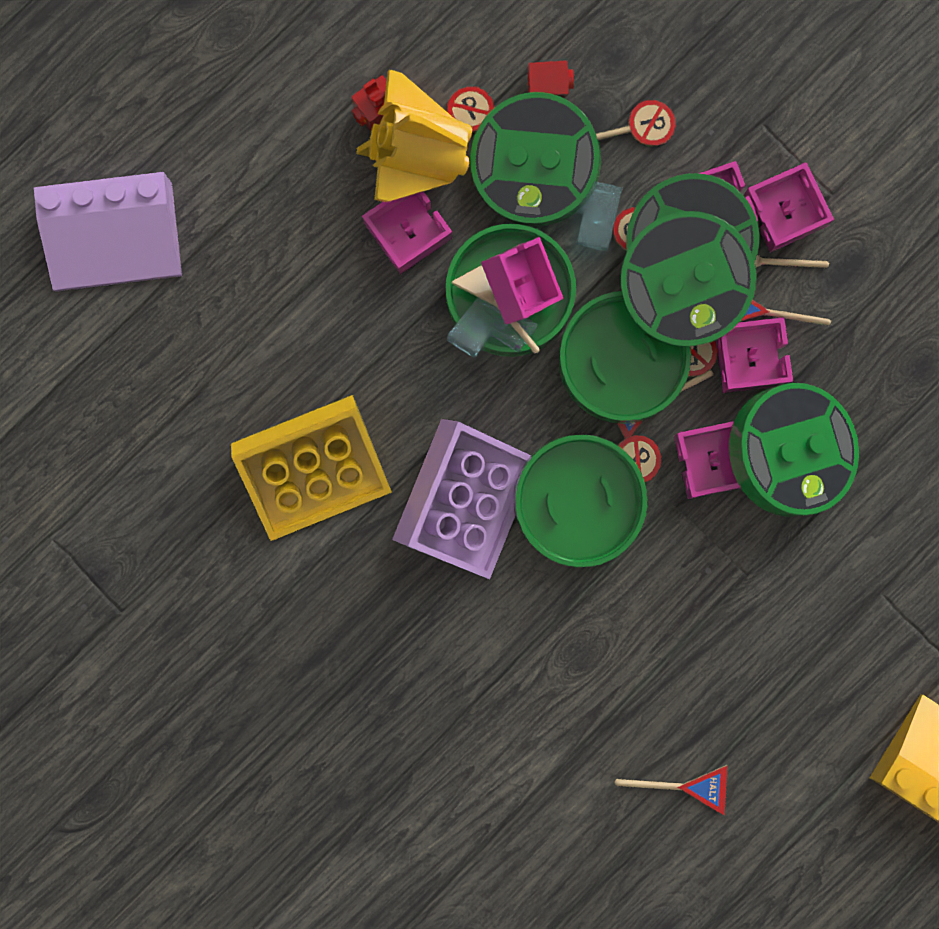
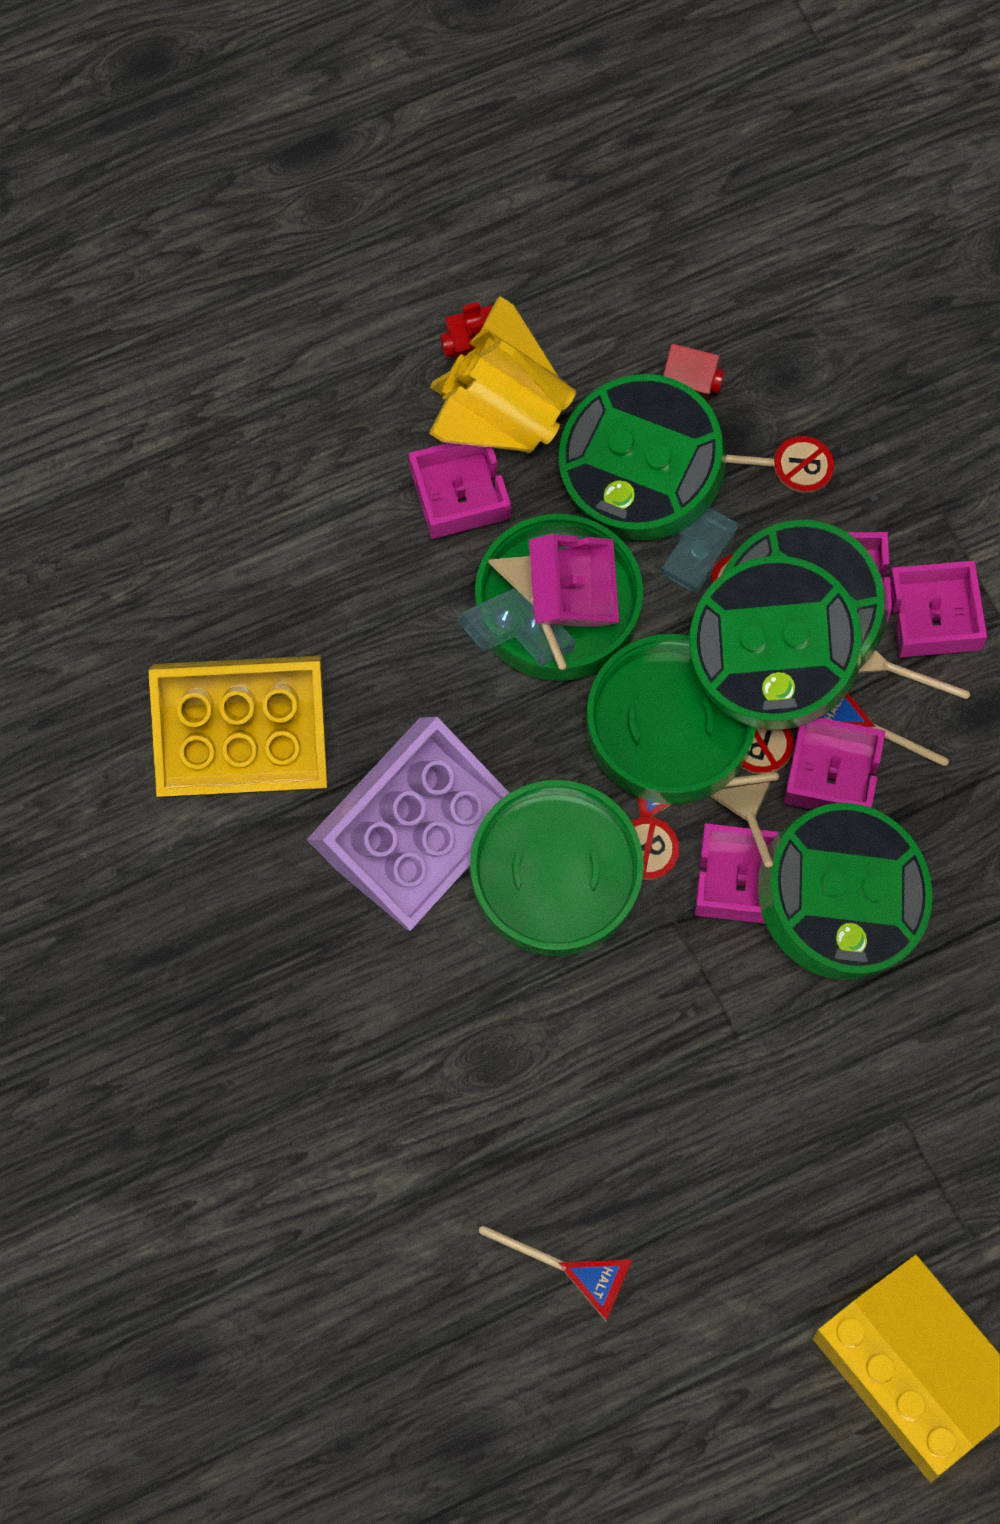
camera: 20 degrees right, 15 degrees down
lavender slope [34,172,182,292] -> none
piece [447,87,494,132] -> none
none -> tan piece [710,782,773,868]

